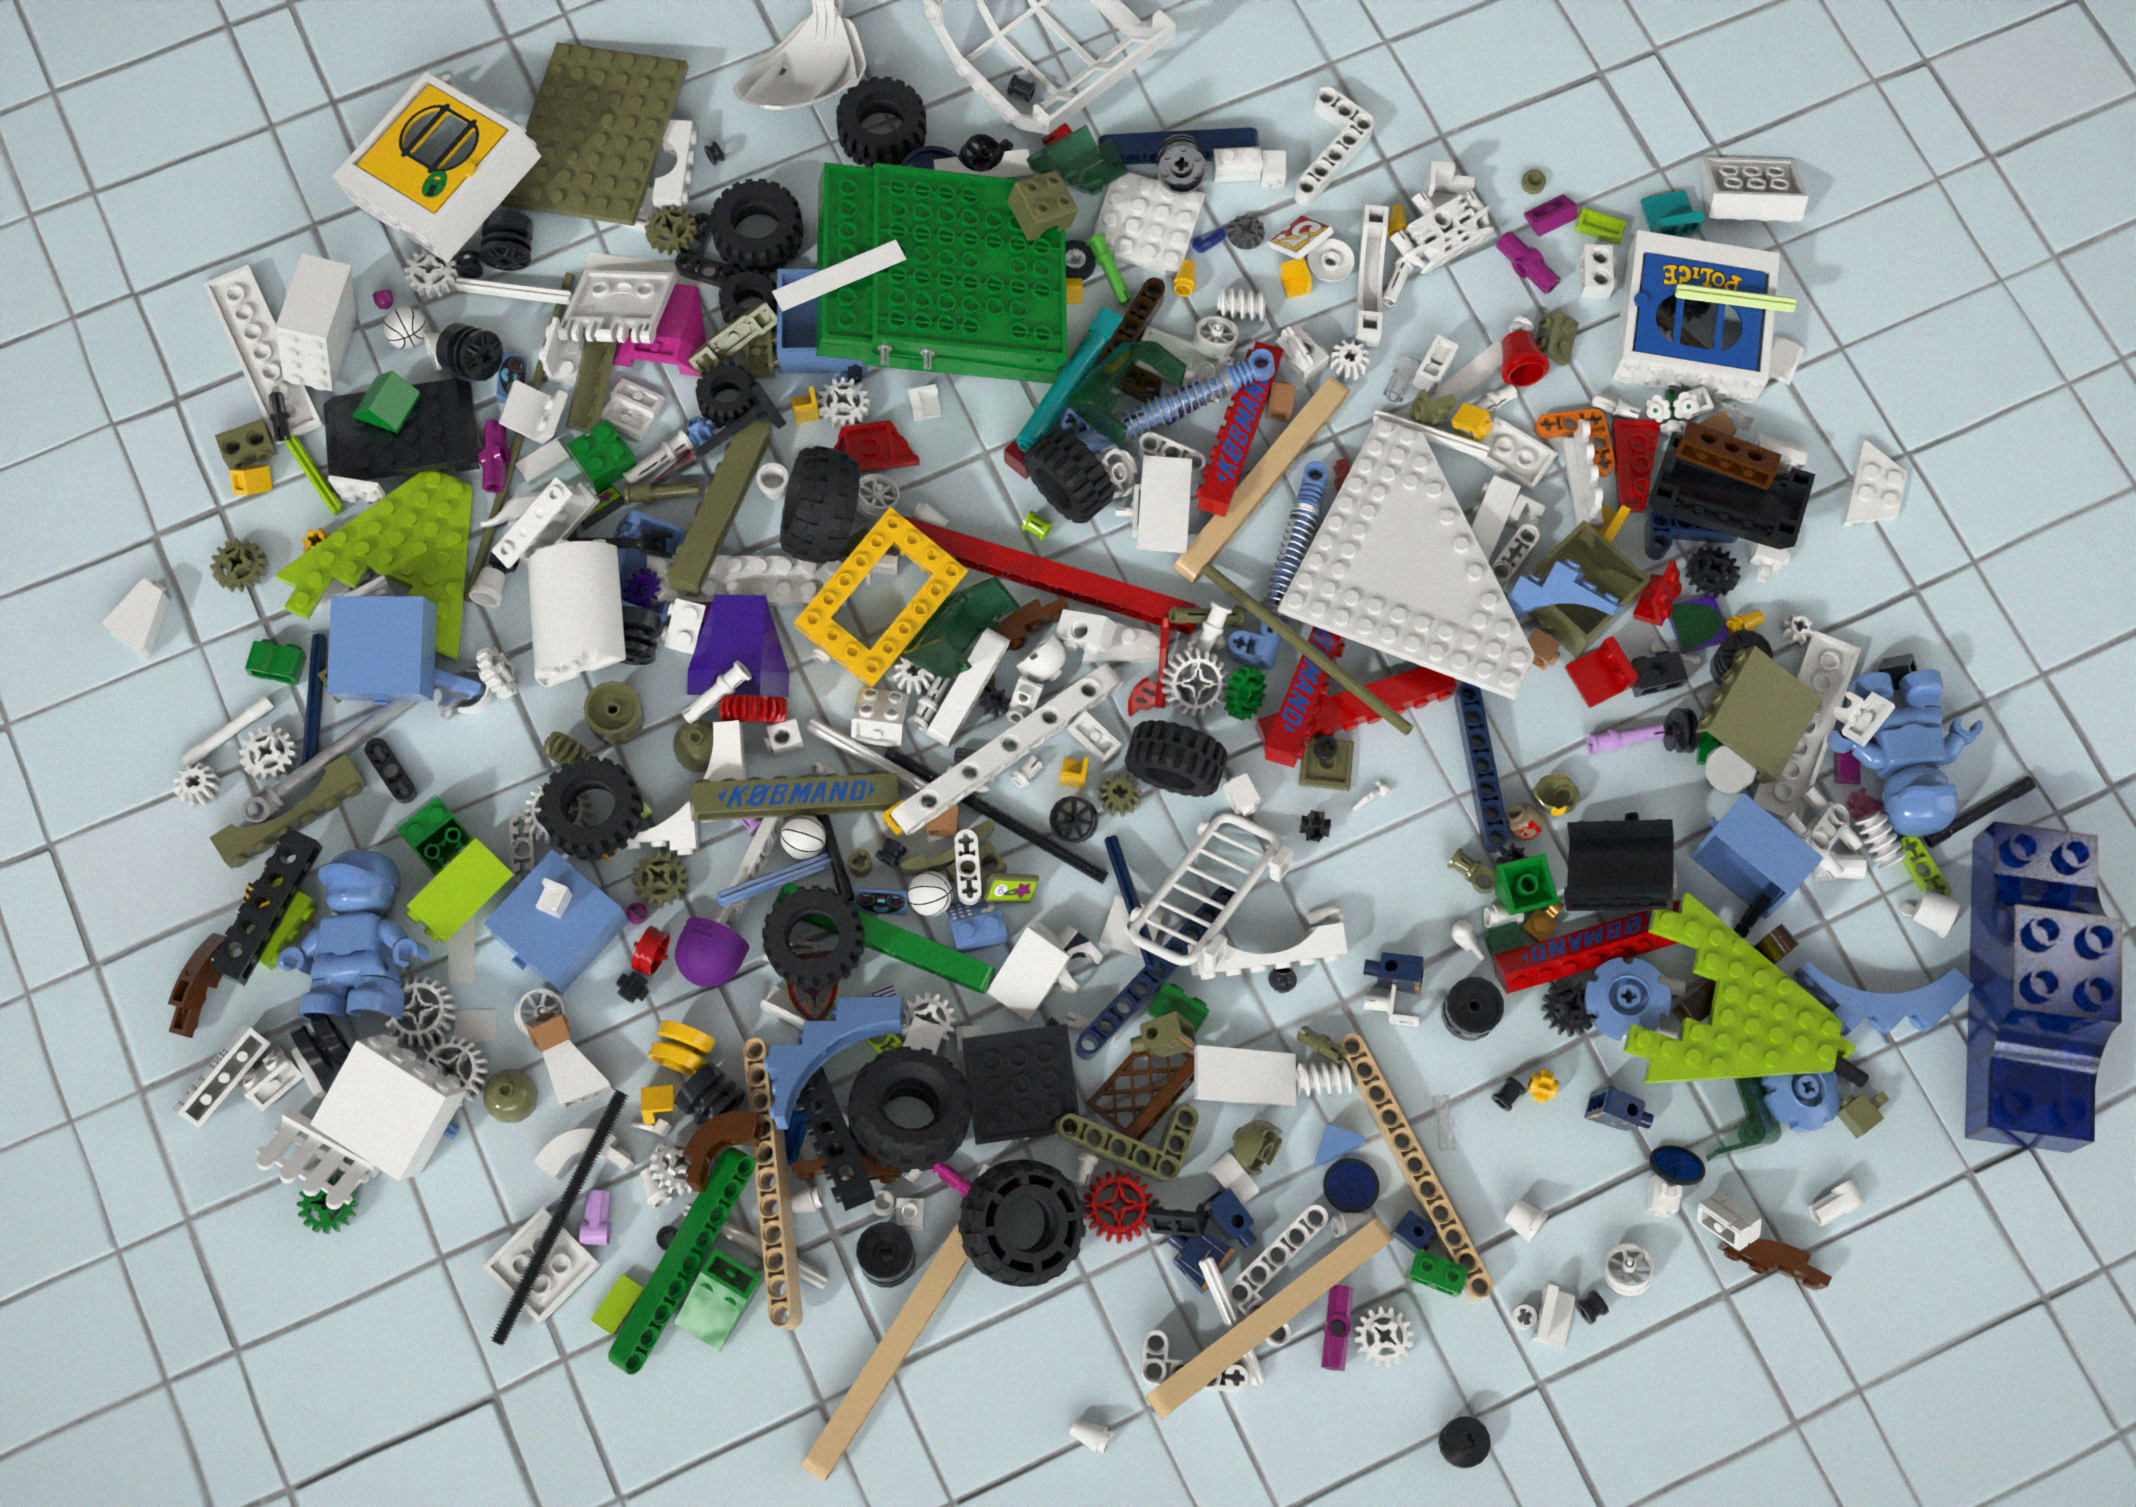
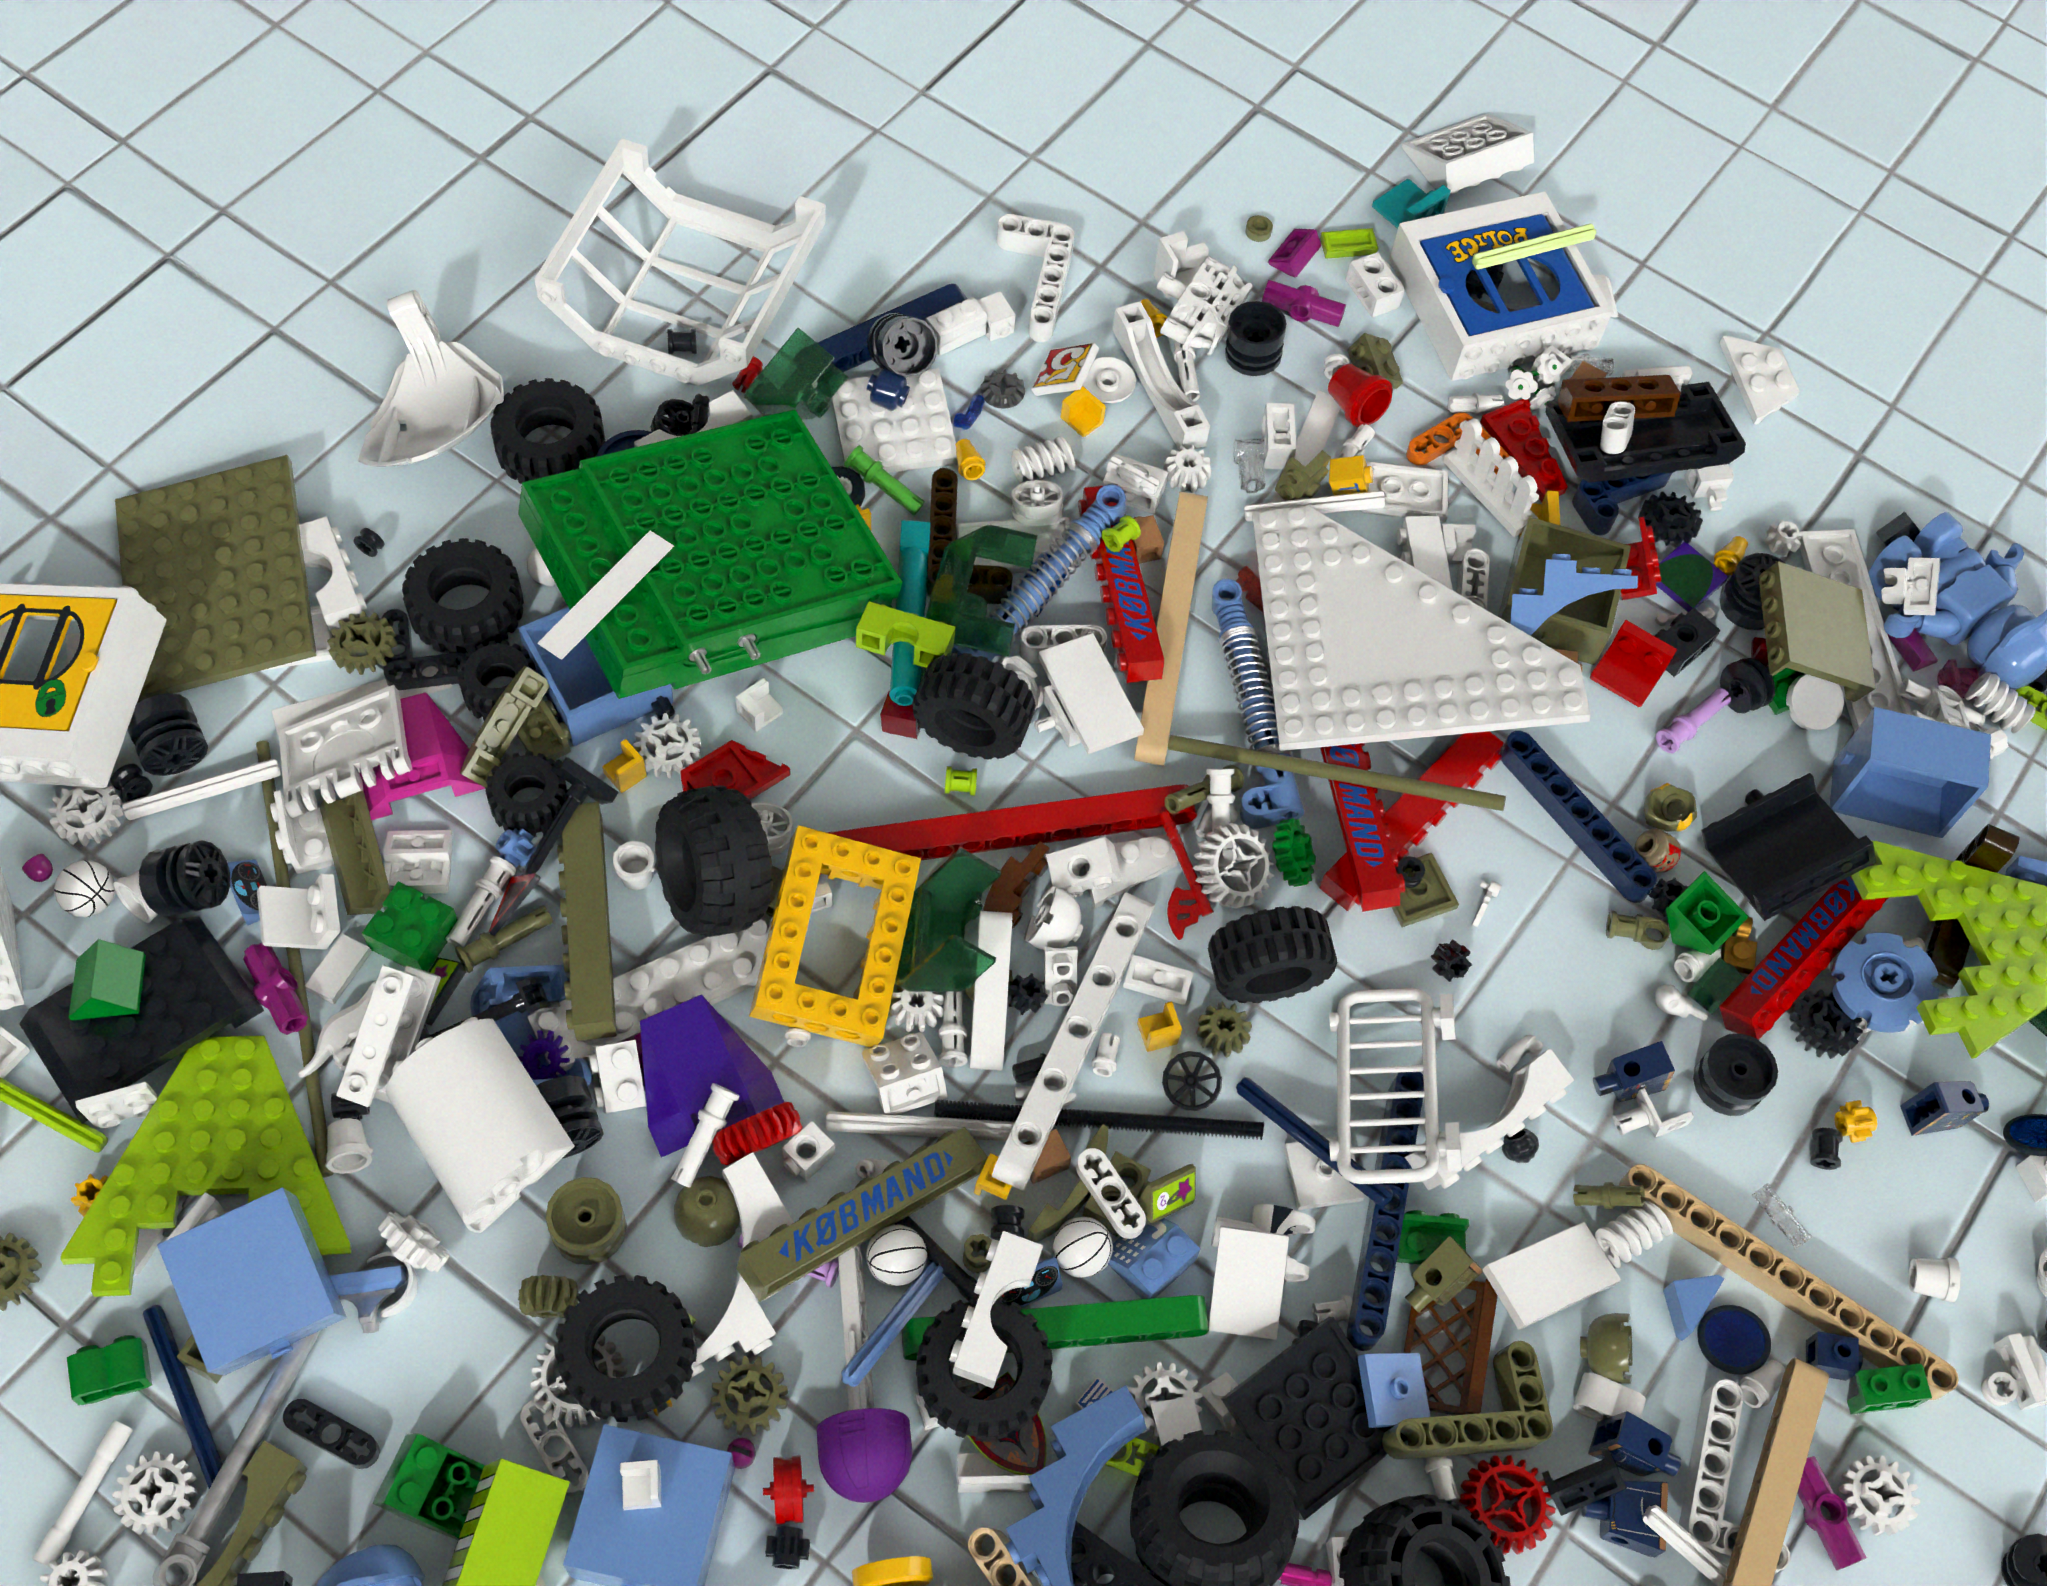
camera: 30 degrees left, 10 degrees down
white cone [911,502,949,528] -> none
olive piece [1007,169,1079,242] -> none
white brick [1222,773,1261,816] -> none
black axle [1733,892,1771,939] -> none
none -> lime arch [856,601,956,668]
none -> dark blue head [866,369,910,411]
none -> white arch [949,1231,1043,1388]
none -> lime bush [1102,515,1141,552]
none -> black wheel [1225,301,1287,376]
none -> medium blue plate [1357,1353,1431,1428]
none -> white beam [1600,401,1635,454]

